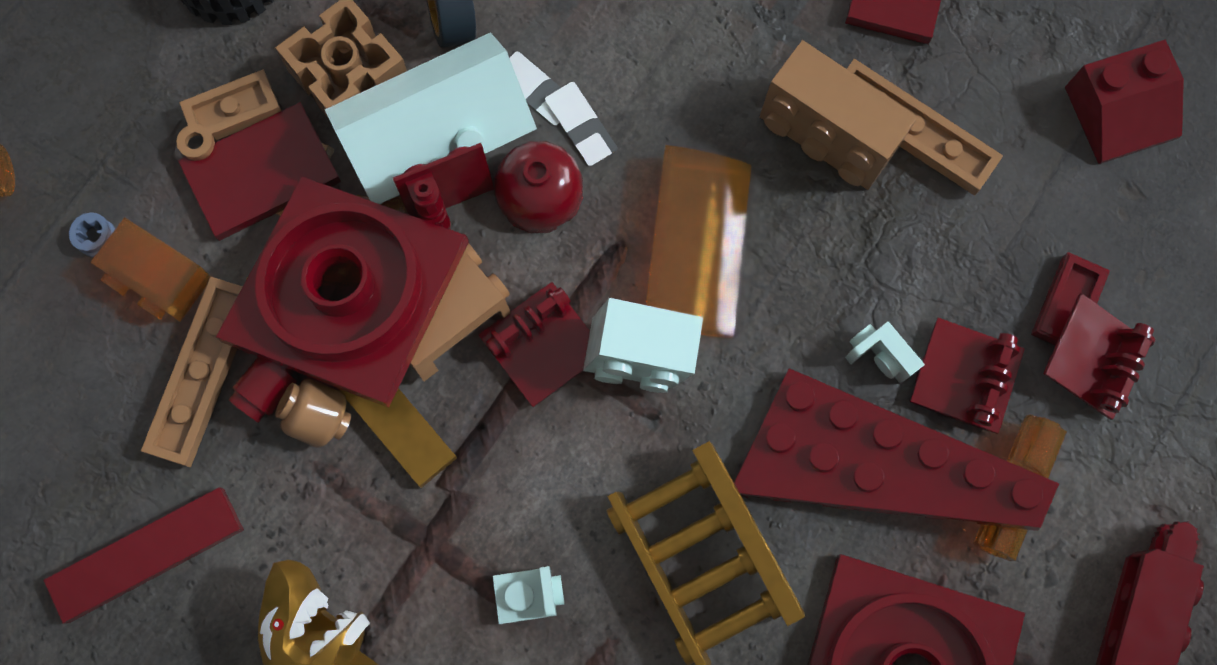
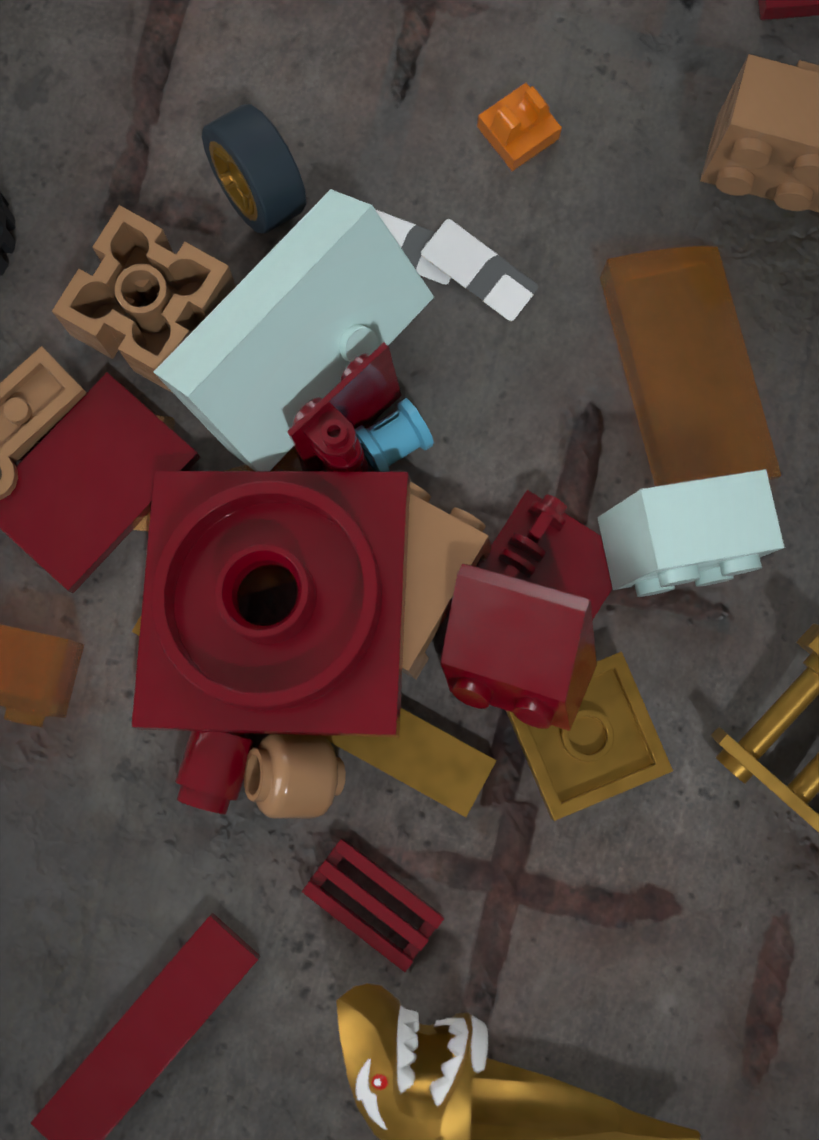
camera: 20 degrees left, 5 degrees up
medium nougat plate [141,277,243,468] -> none
light aqua bracket [493,566,564,624] -> none
dark red cylinder [495,141,583,233] -> none
none -> dark red tile [301,838,444,972]
none -> medium azure bush [355,398,434,472]
none -> dark red slope [441,563,597,731]
none -> orange tile [477,83,562,171]
none -> pearl gold plate [506,651,673,821]

